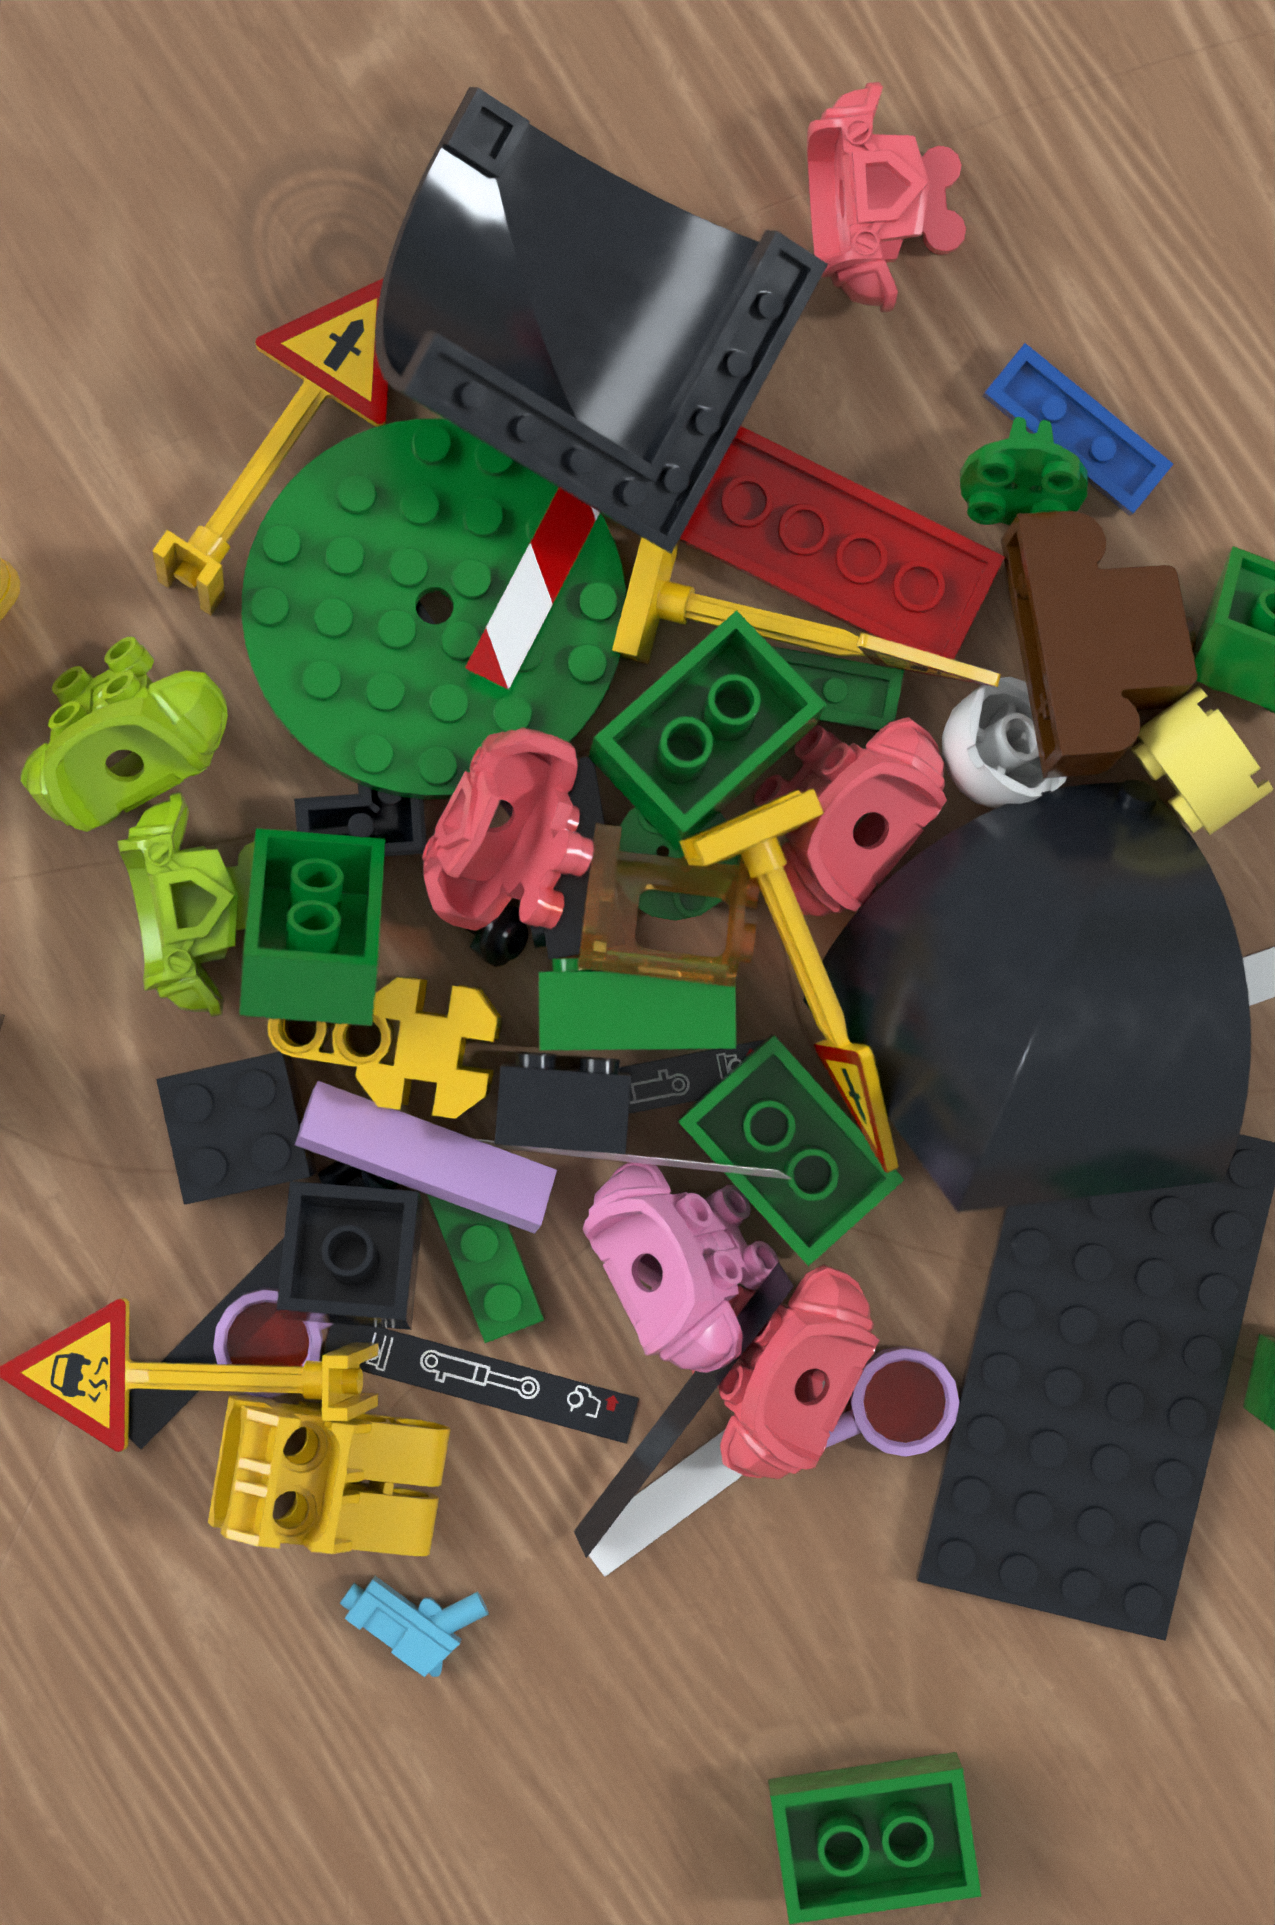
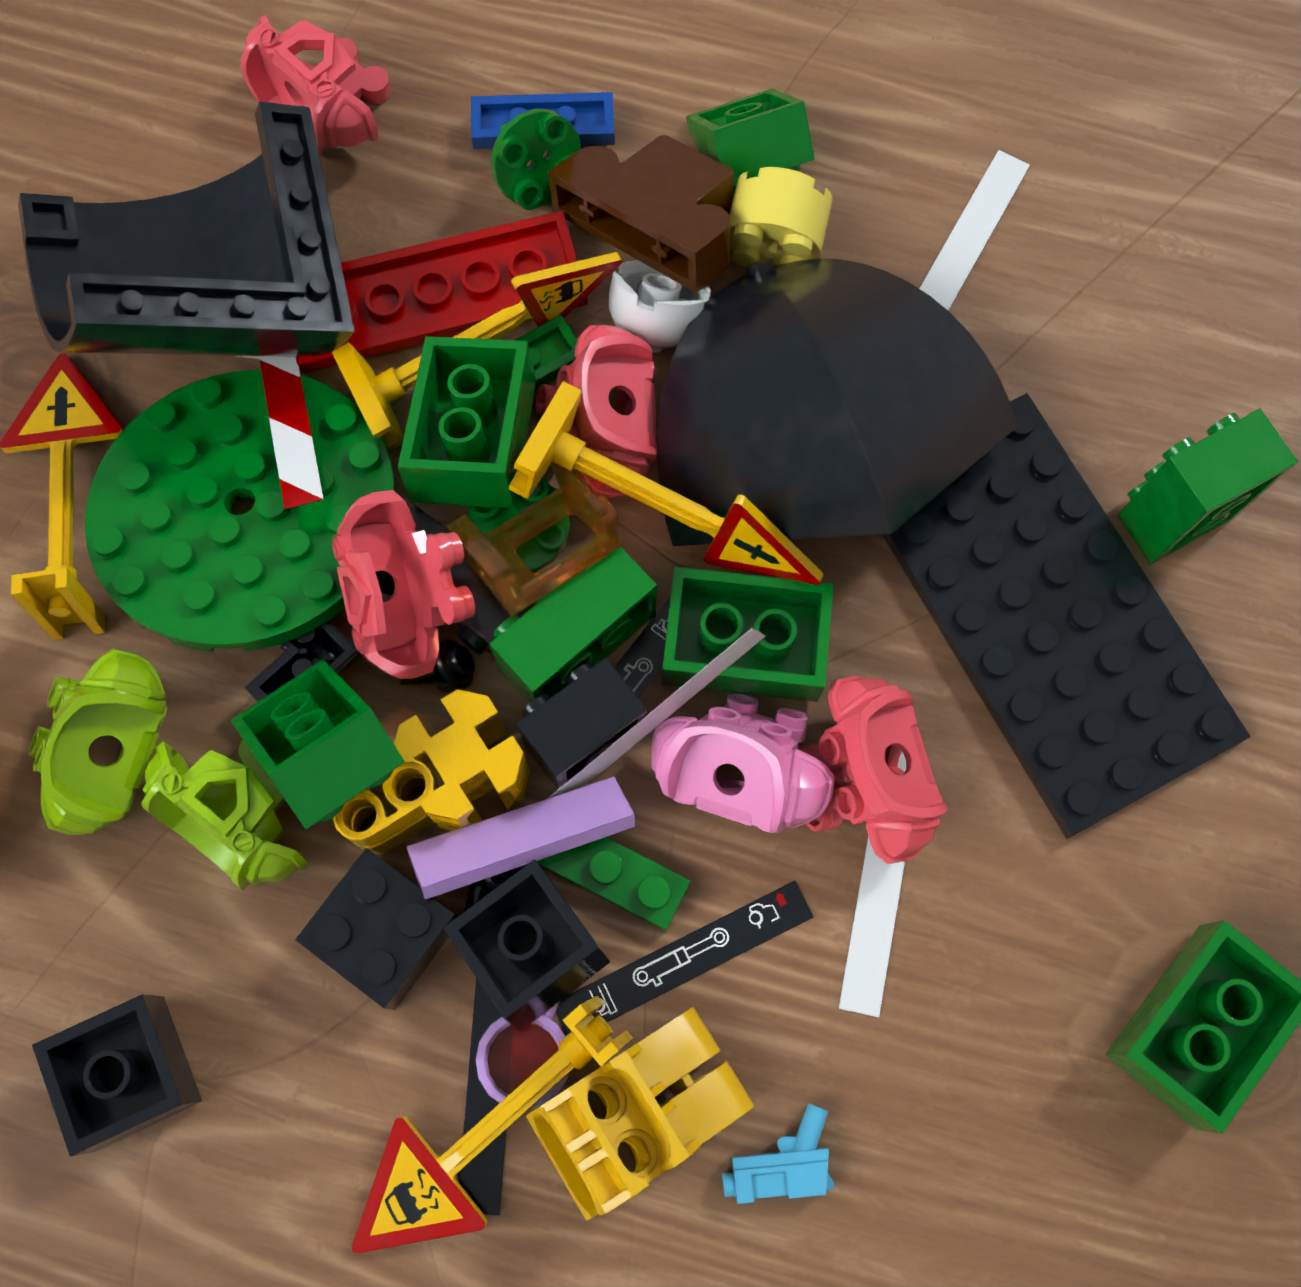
camera: 45 degrees left, 15 degrees down
black sticker [573,1262,794,1558] -> none
piece [826,1346,959,1457] -> none

